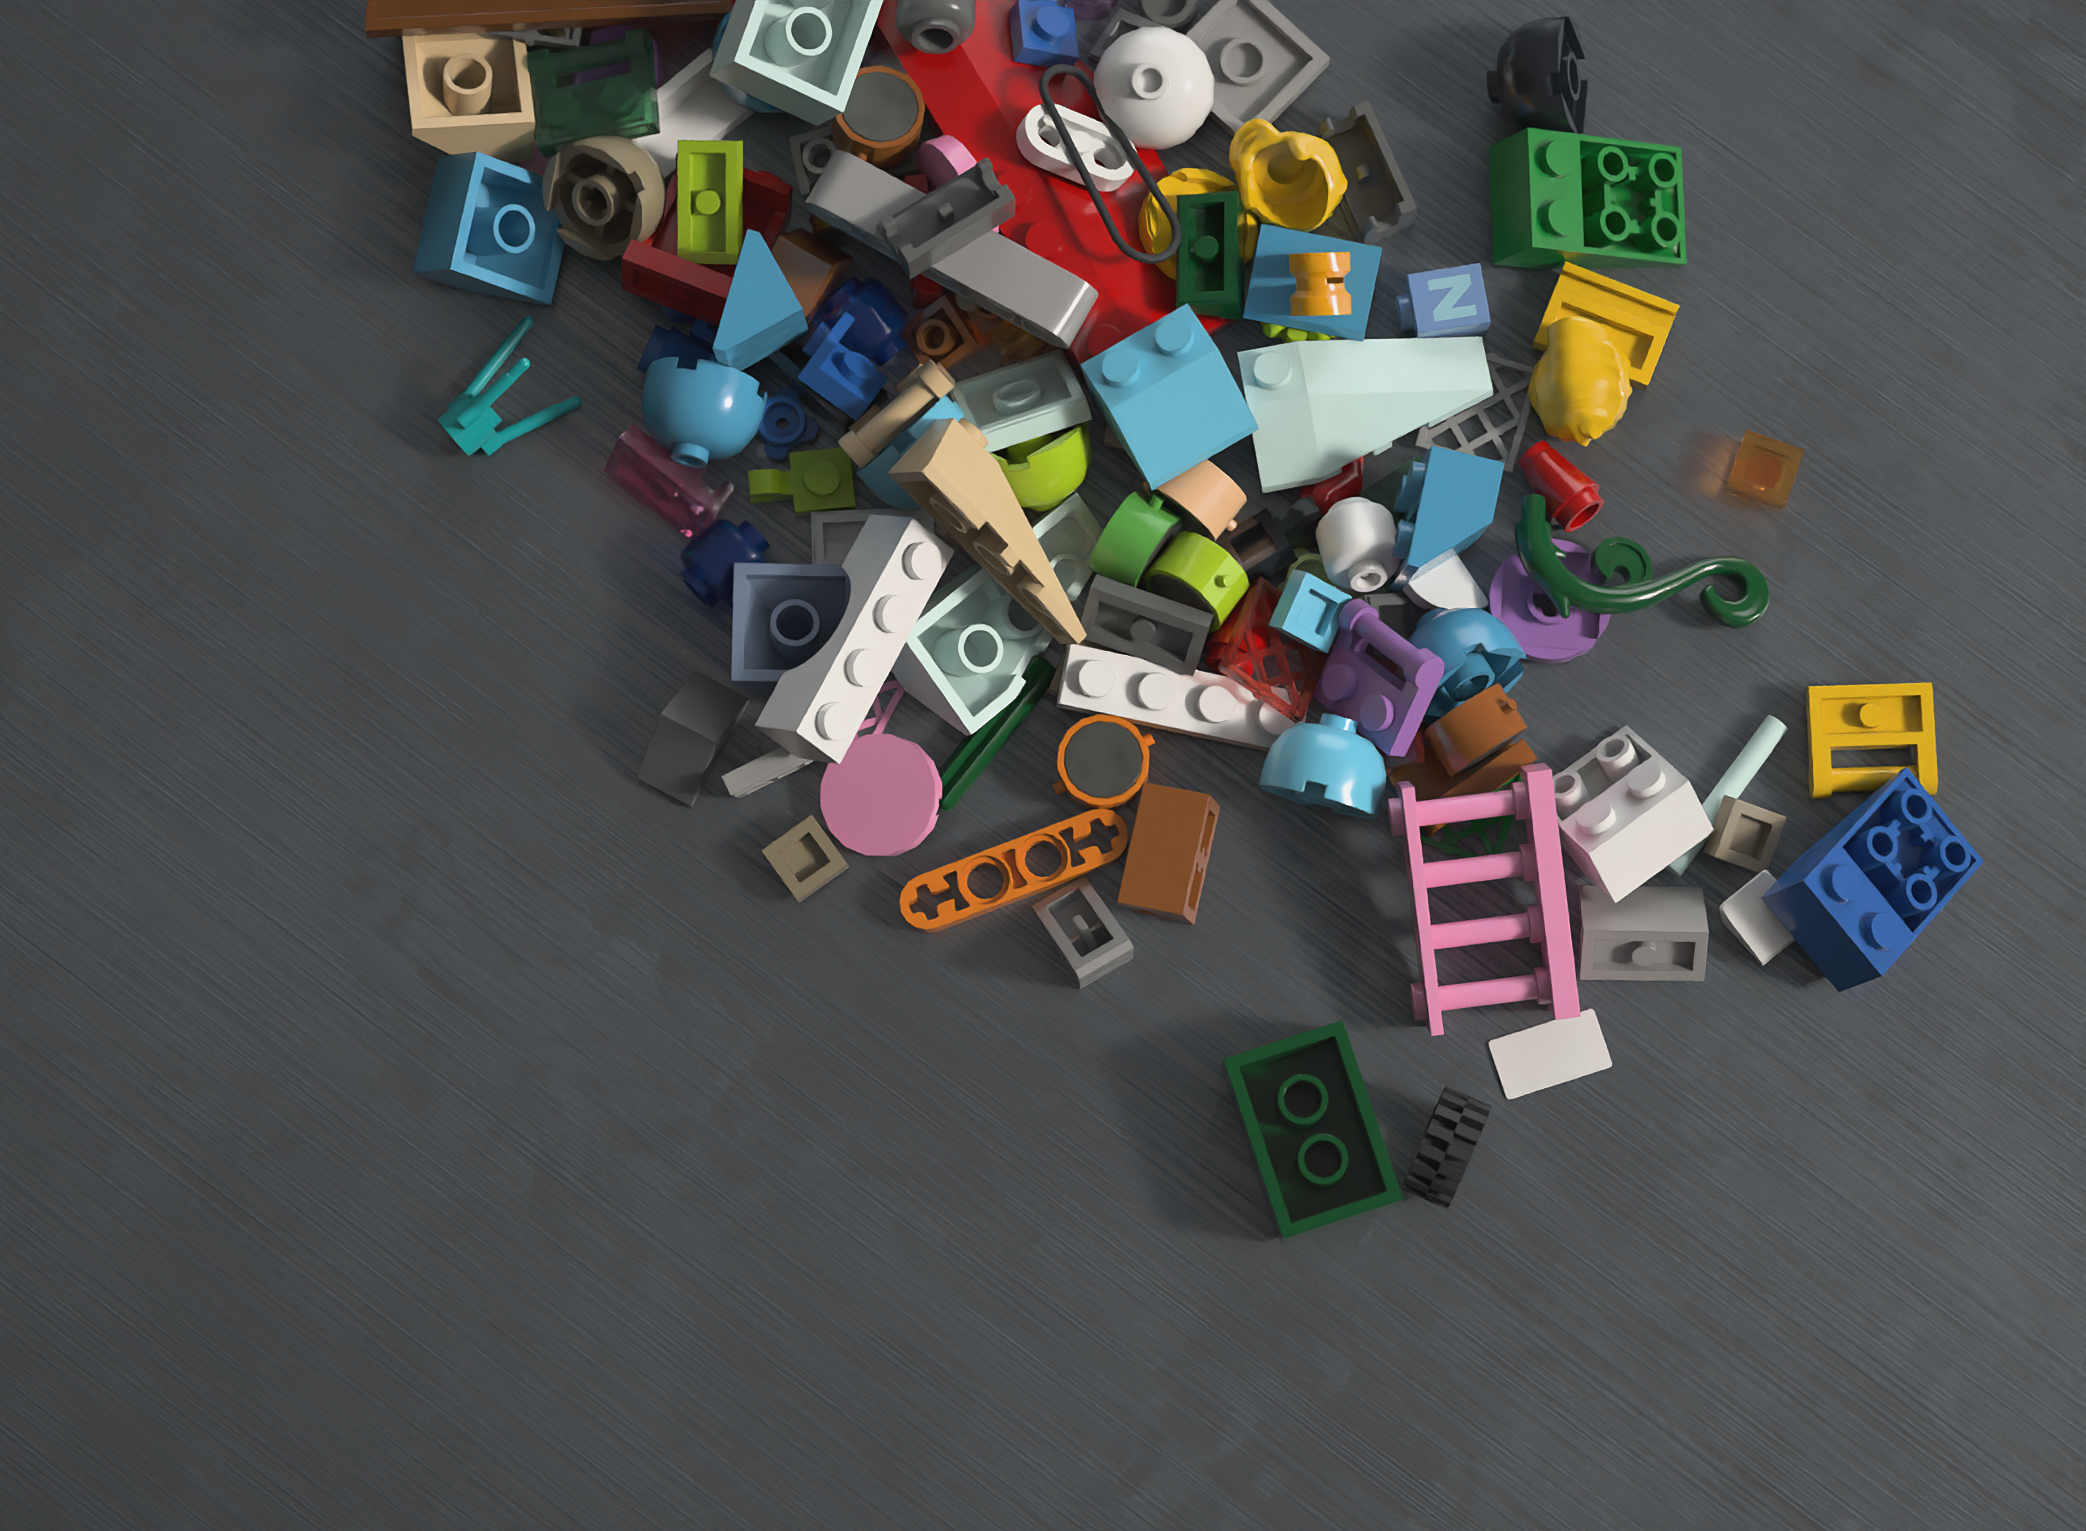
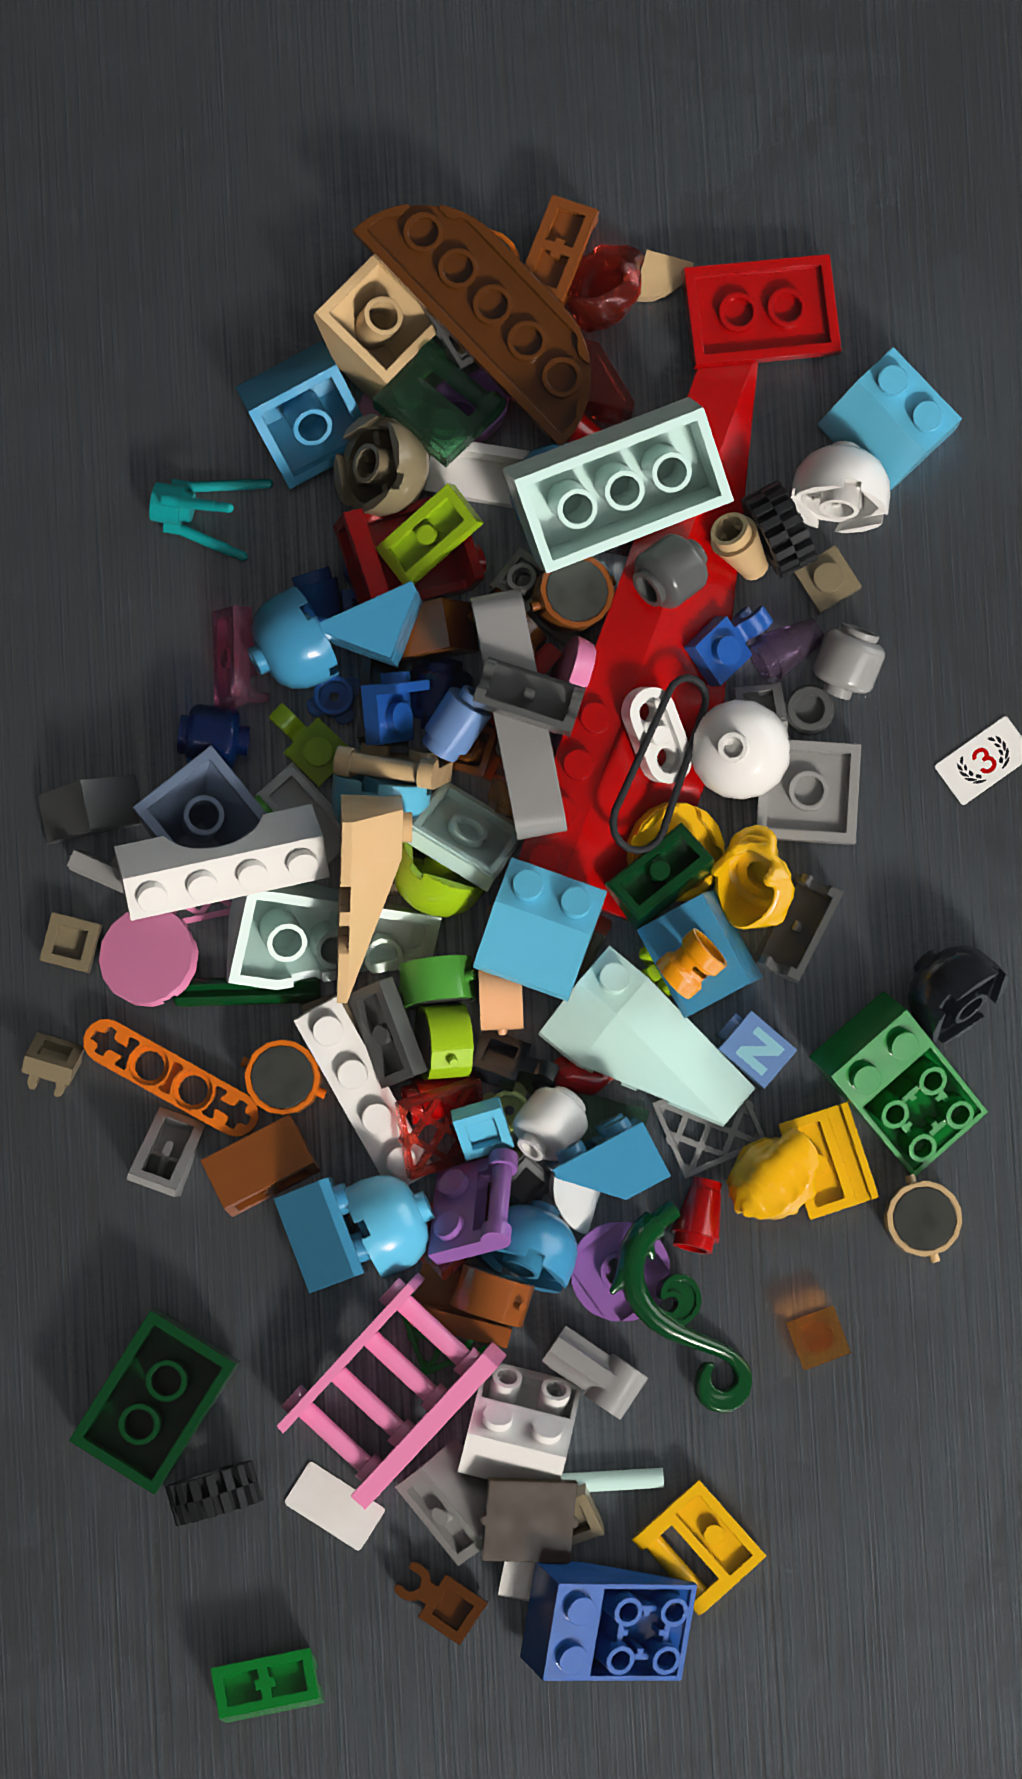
camera: 50 degrees right, 5 degrees up
none -> dark tan tile [21,1032,84,1097]
none -> green hinge [210,1648,325,1723]
none -> dark azure slope [274,1177,371,1294]
none -> reddish brown plate [394,1560,488,1645]
none -> medium blue brick [422,685,492,762]
none -> dark brown piece [479,1477,579,1563]
none -> light grey piece [542,1325,649,1420]
none -> pearl dark grey piece [883,1174,962,1263]

